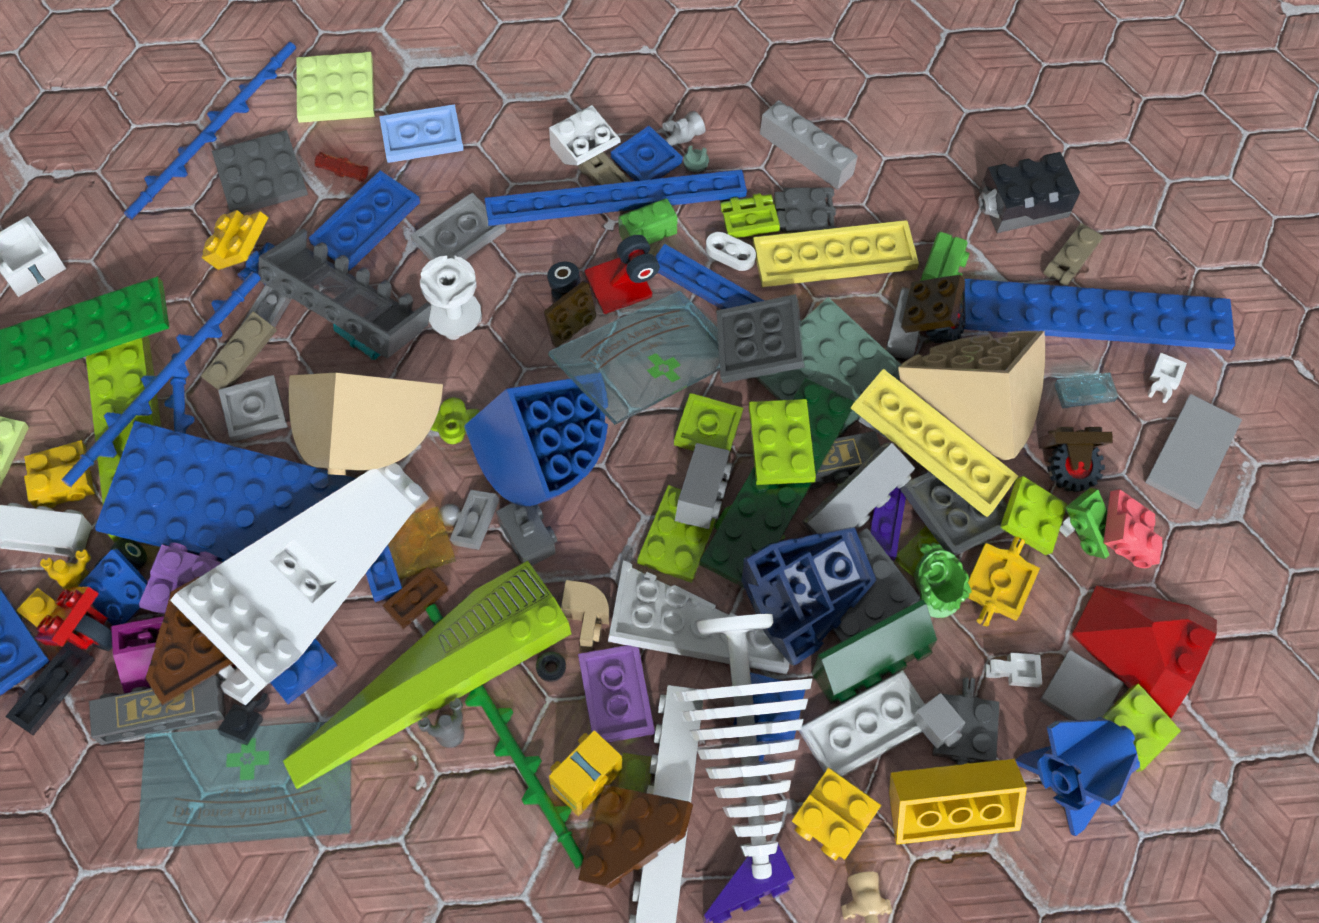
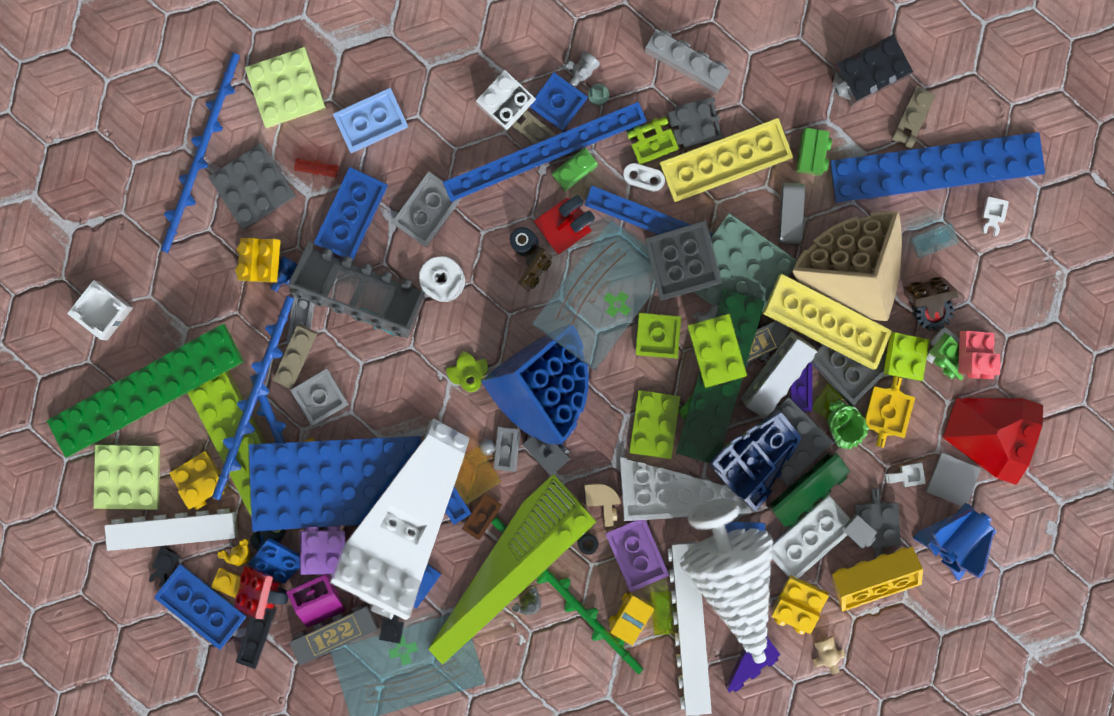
camera: 10 degrees left, 25 degrees up
reddish brown plate [146,576,234,706] -> none
tan brick [289,373,443,475] -> none
reddish brown plate [578,785,693,889] -> none
light grey brick [675,443,733,529] -> none
dark brown plate [901,274,965,343] -> none
lime plate [1102,684,1181,772] -> none
light grey tile [1145,394,1242,509] -> none

